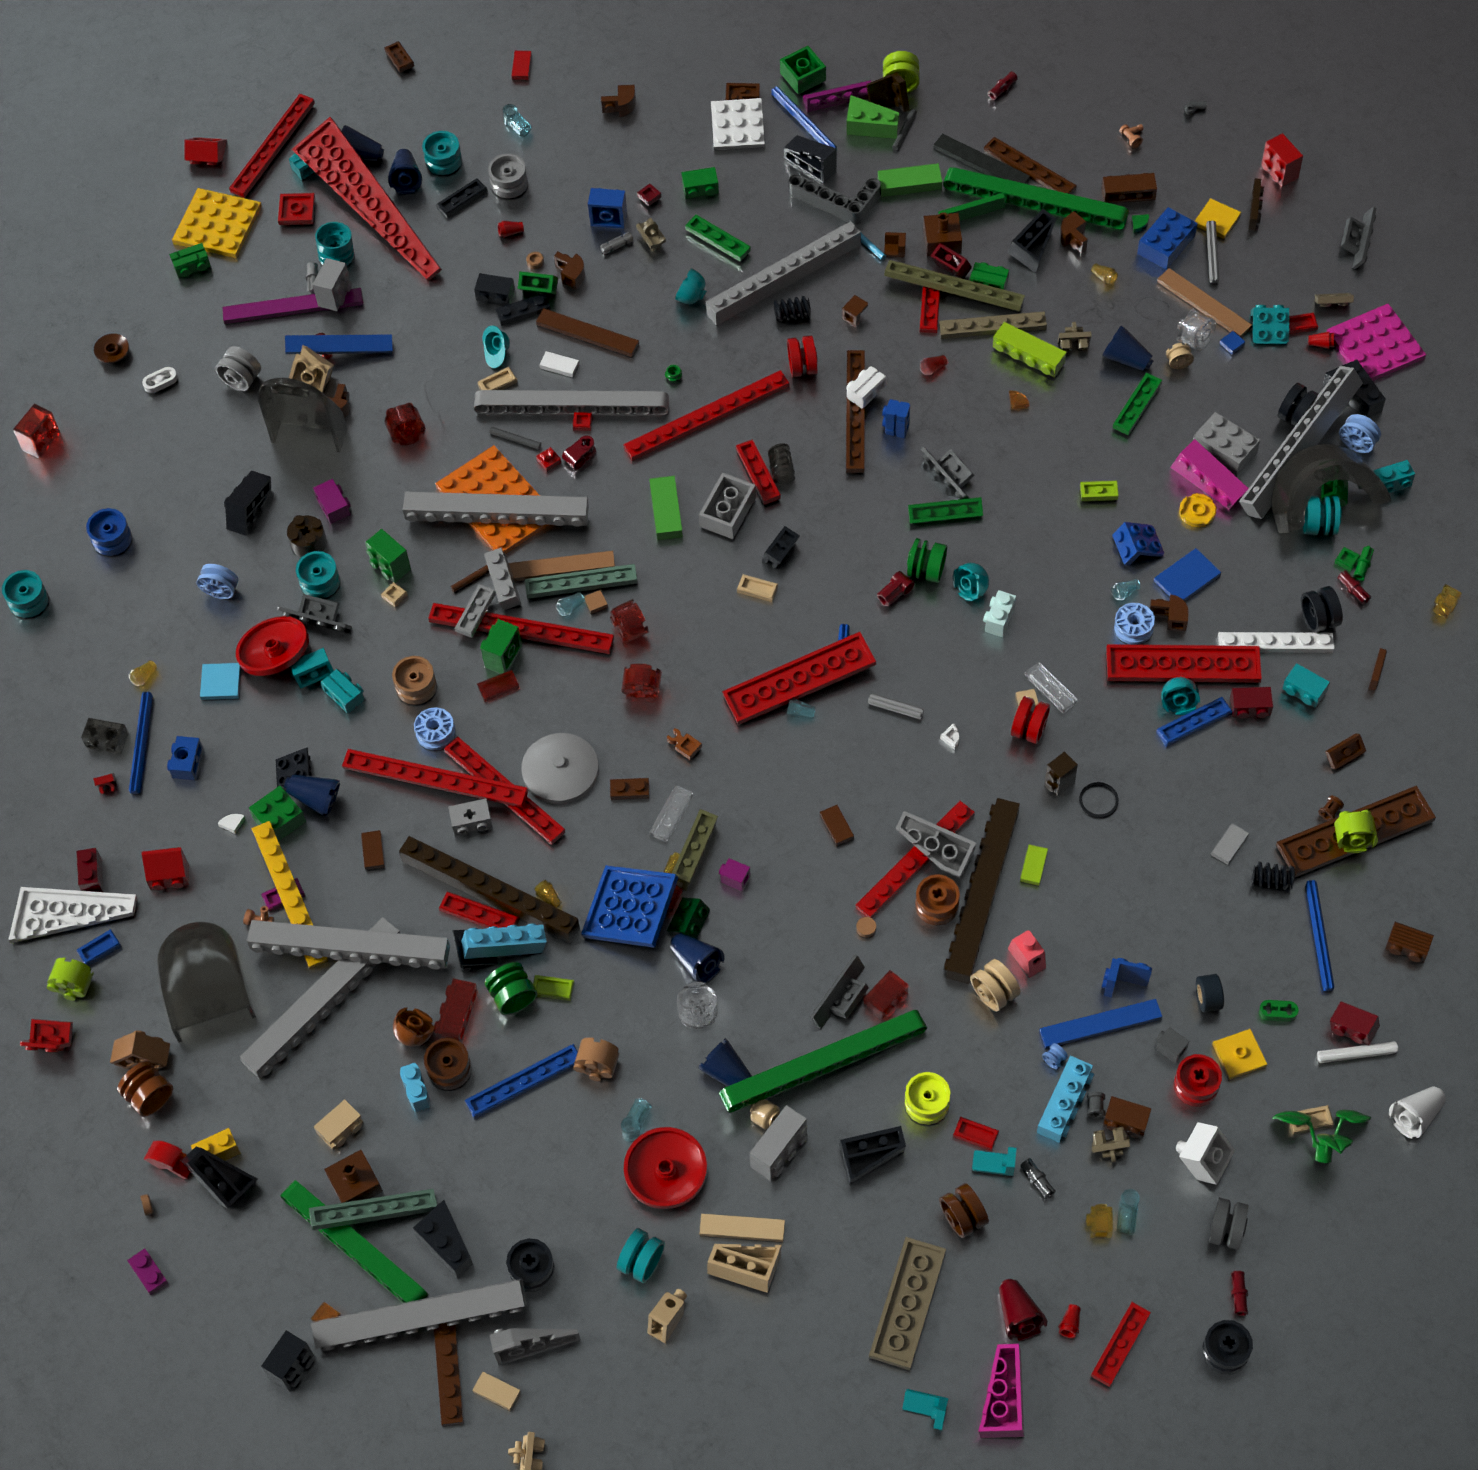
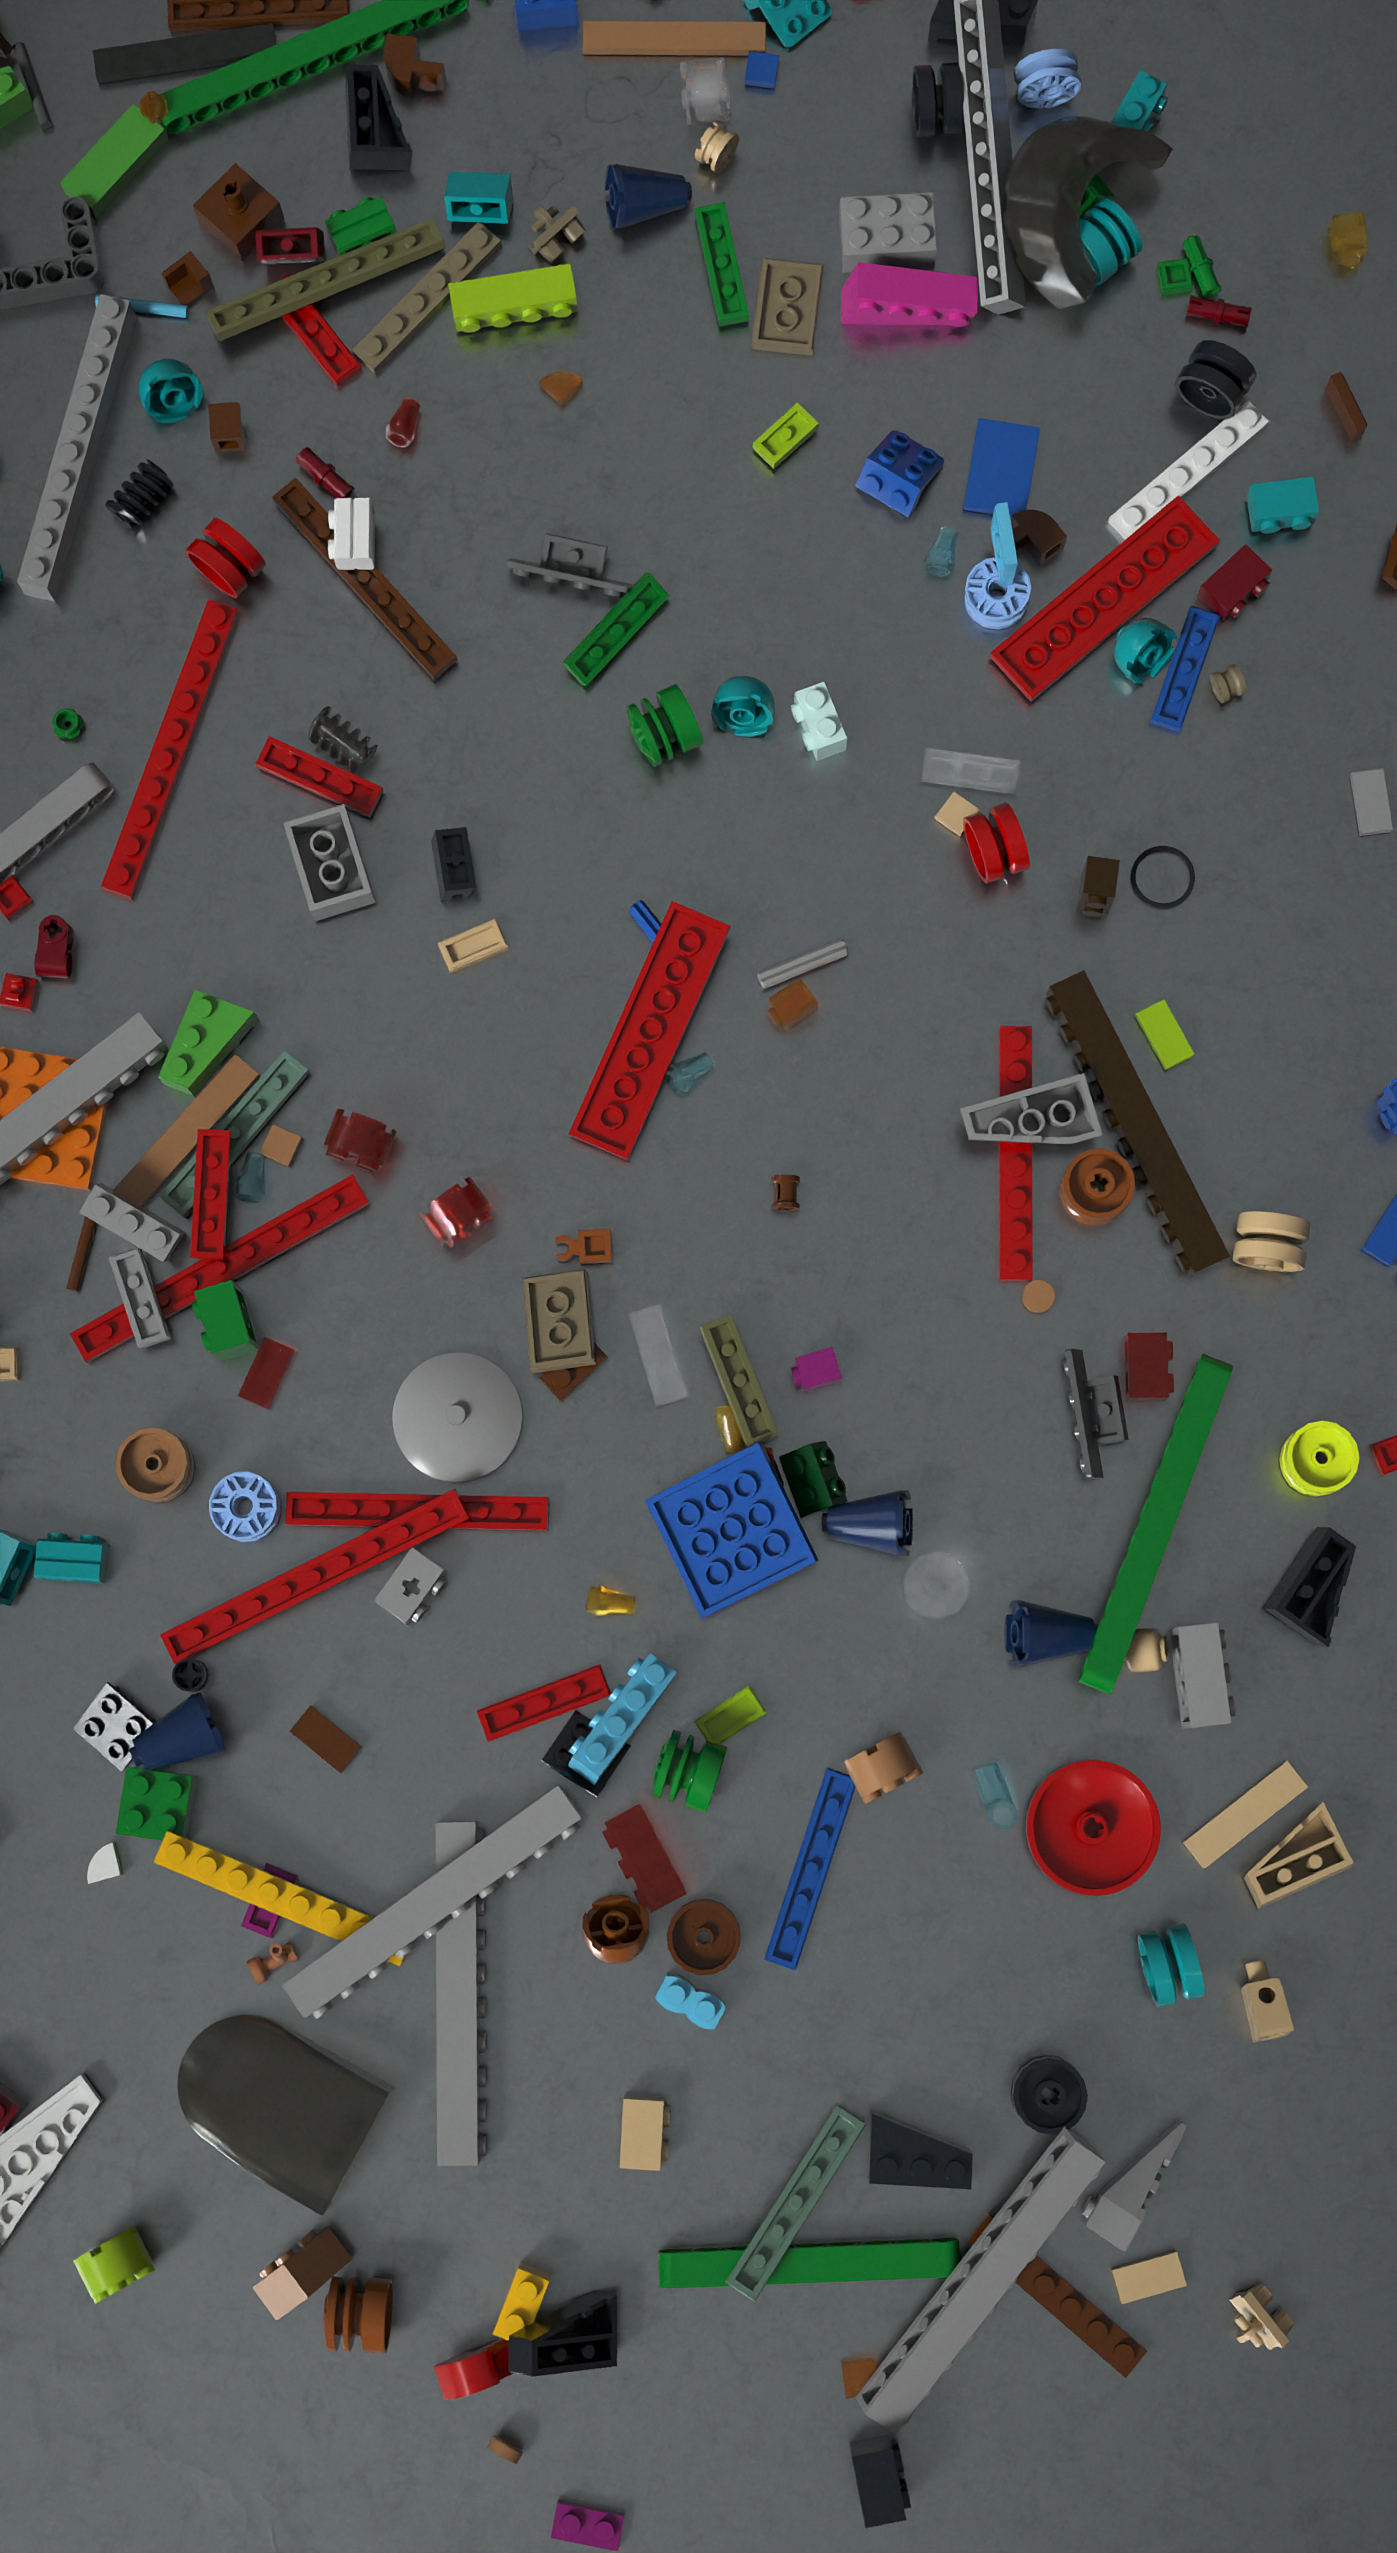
camera: 40 degrees left, 20 degrees up
red bracket [20,1019,73,1052] -> none
blue tile [76,929,122,966] -> none
red slope [142,847,189,891] -> none
reddish brown brick [324,1150,383,1203] -> none
dark brown brick [399,836,580,944] -> none
bright green piece [649,476,683,540] -> none
reddish brown tile [820,805,854,846] -> none
dark red piece [877,571,915,607] -> none
blue brick [882,399,910,438] -> none
green tile [938,193,1005,222] -> none
white tile [940,724,959,750] -> none
coral torso [1008,930,1046,978] -> none
clear yellow cone [1091,263,1118,285] -> none
yellow tile [1179,493,1217,528] -> none
none -> teal cylinder [138,358,203,423]
none -> clear orange plate [140,91,167,123]
none -> bright green wedge [158,989,260,1096]
none -> black wheel [172,1658,210,1692]
none -> red plate [190,1129,231,1260]
none -> dark red pin [295,447,355,498]
none -> teal brick [444,171,513,224]
none -> dark tan tile [522,1269,596,1373]
none -> dark tan tile [751,258,824,356]
none -> clear orange brick [767,977,819,1031]
none -> reddish brown bush [771,1175,800,1211]
none -> medium azure tile [990,502,1018,587]
none -> dark tan wheel [1210,664,1247,703]

